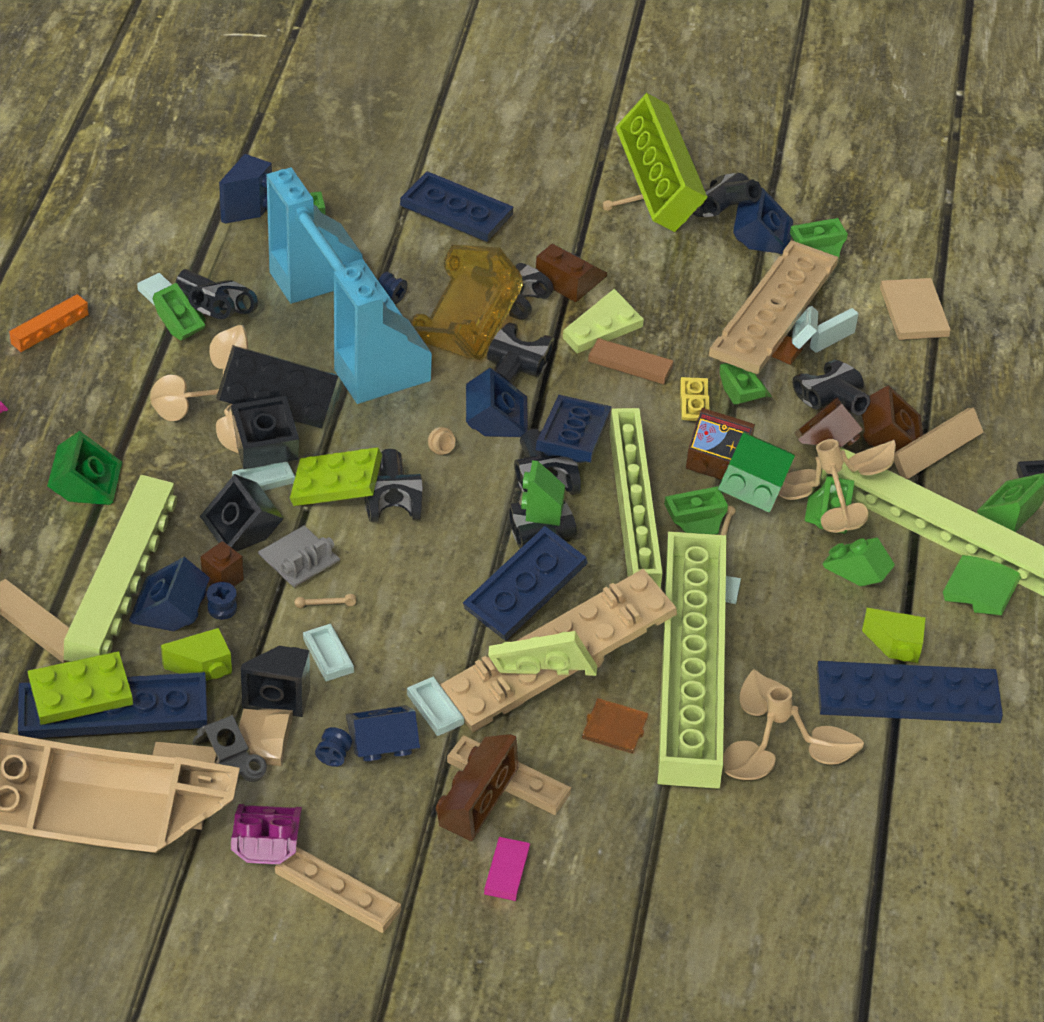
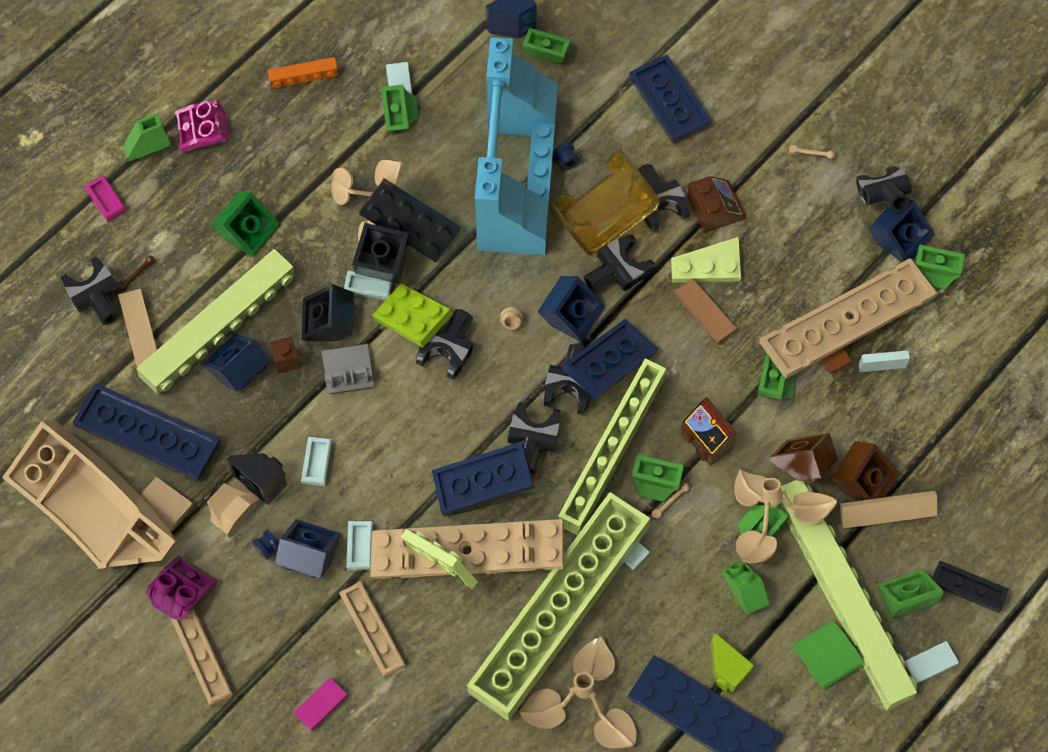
camera: 35 degrees right, 20 degrees up
lime plate [28,651,133,725] -> none
lime slope [161,628,232,681] -> none
black connector [175,269,258,320] -> none
dark grey piece [193,715,267,783] -> none
dark blue wheel [207,582,237,620] -> none
tan hinge [294,594,356,608] -> none
reddish brown slope [436,734,519,842] -> none
bright green slope [521,460,565,526] -> none
clear orange piece [582,698,648,754] -> none
lime brick [615,93,708,232] -> none
light yellow slope [680,377,709,421] -> none
green slope [718,431,795,513] -> none
light aqua tile [792,306,818,349] -> none
black connector [792,359,870,415] -> none
tan tile [880,278,951,340] -> none

